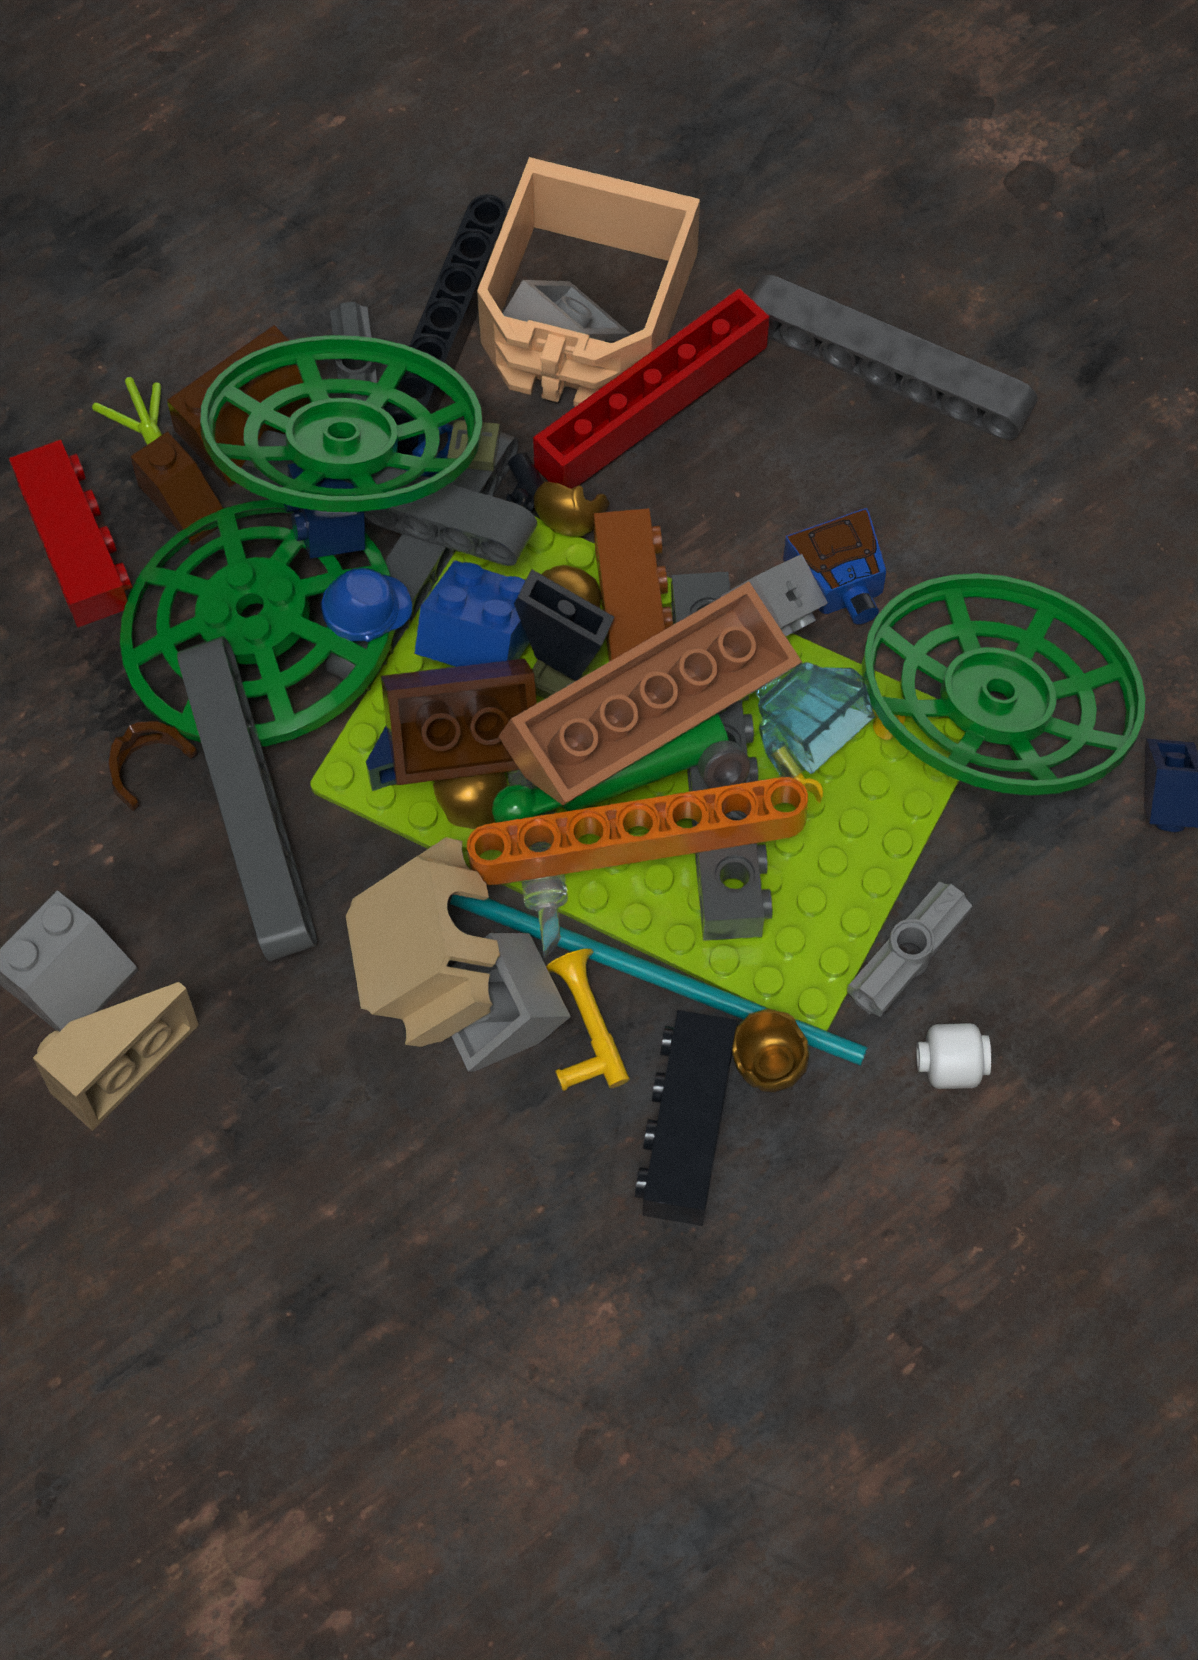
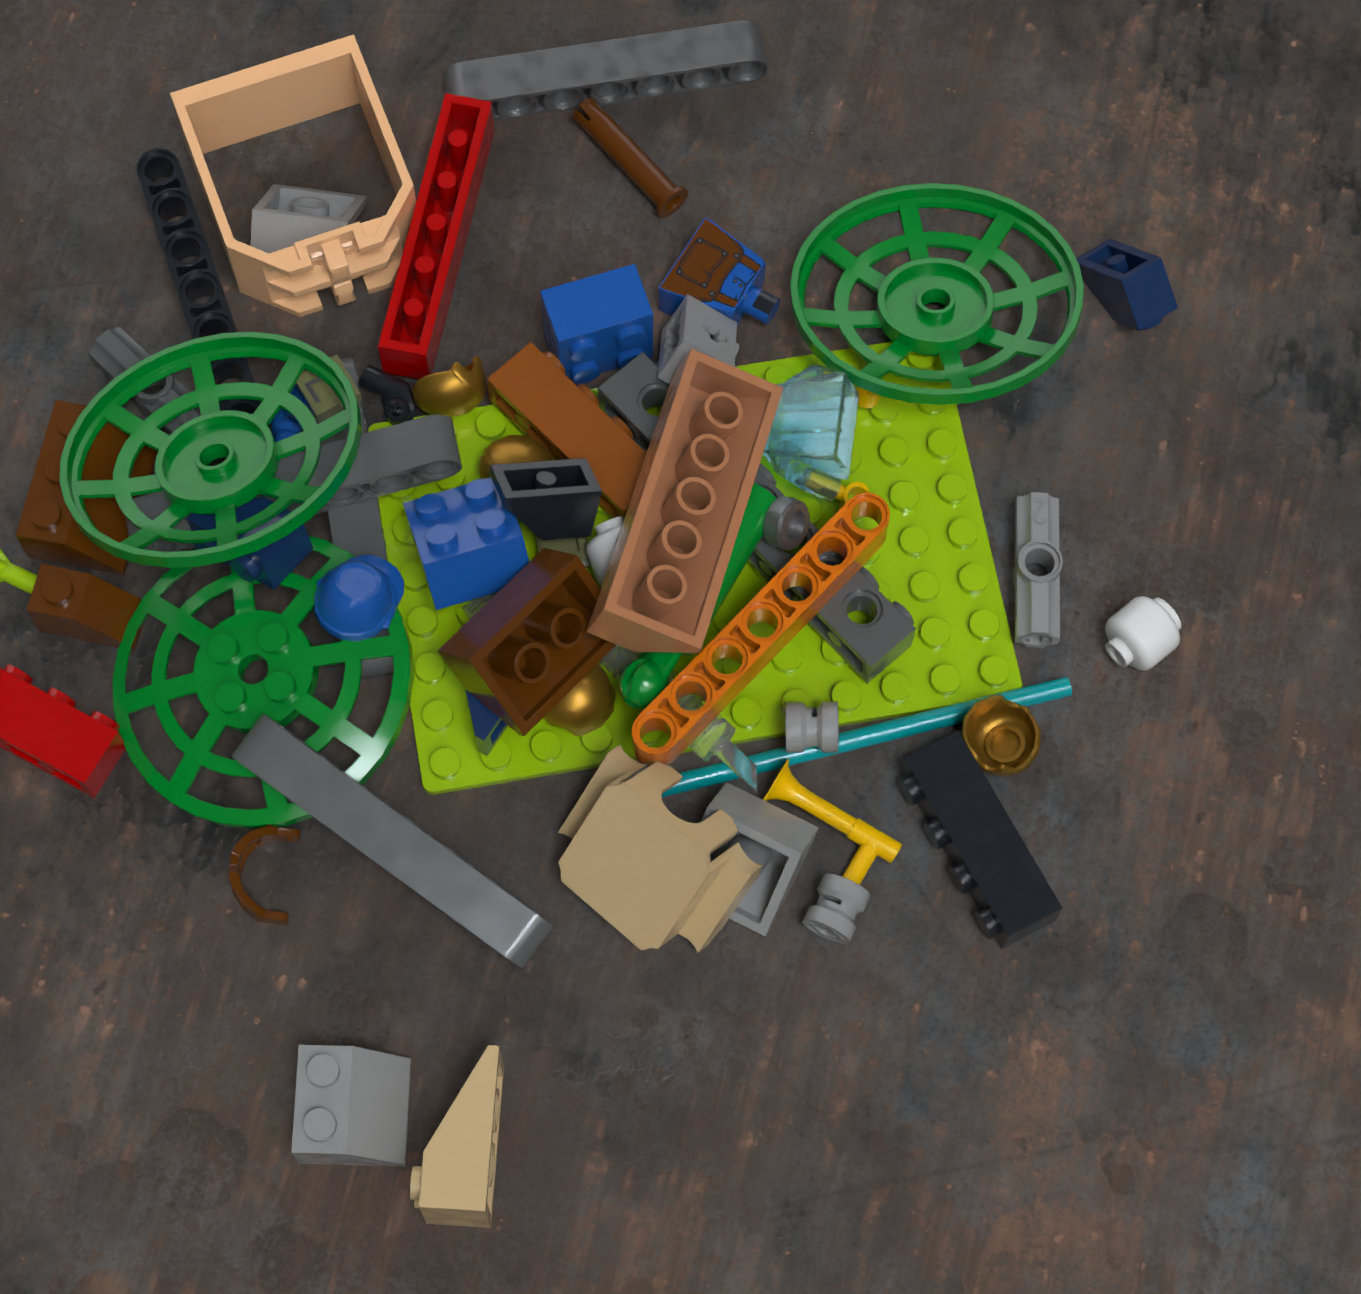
camera: 40 degrees left, 5 degrees up
none -> blue brick [540,264,653,384]
none -> reddish brown pin [572,98,688,218]
none -> light grey wheel [785,701,839,753]
none -> light grey wheel [802,873,871,944]

